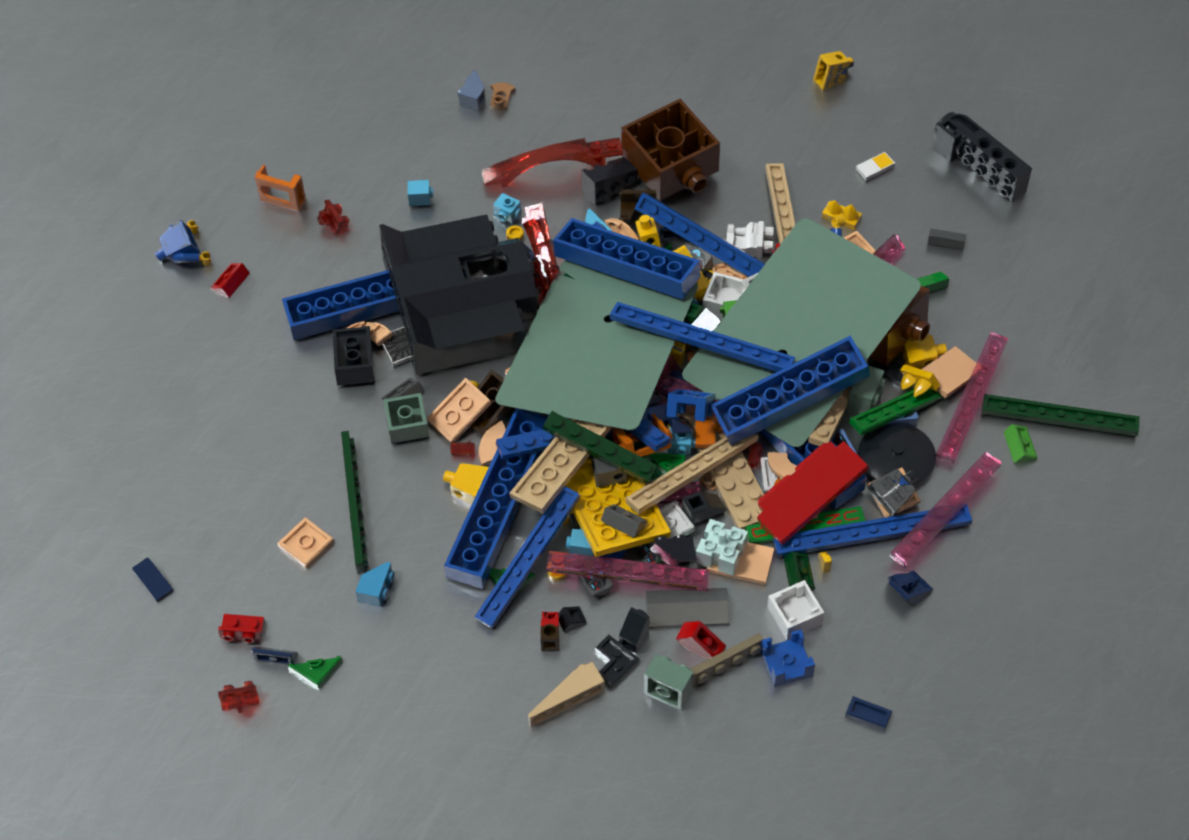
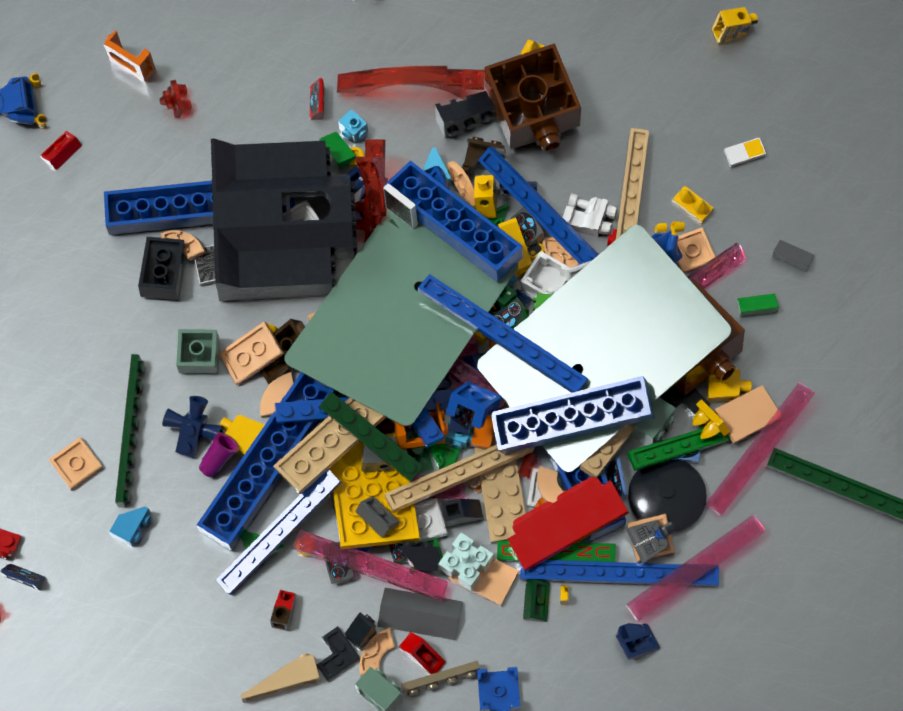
camera: 15 degrees right, 15 degrees up
green tile [288,656,342,689] -> none
dark grey slope [381,378,425,402] -> none
medium azure brick [408,180,434,206] -> none
clear red pin [450,441,475,456] -> none
black slope [559,606,587,632] -> none
medium azure brick [566,529,594,559] -> none
white container [767,580,824,640] -> none
black brick [934,112,1032,202] -> none
bright green slope [1004,424,1038,463] -> none
none -> dark blue brick [162,396,224,458]
none -> magenta plant [199,433,239,477]
none -> slope [309,78,324,120]
none -> green slope [319,131,357,169]
none -> light nougat tile [359,628,395,677]
none -> tile [383,184,418,229]

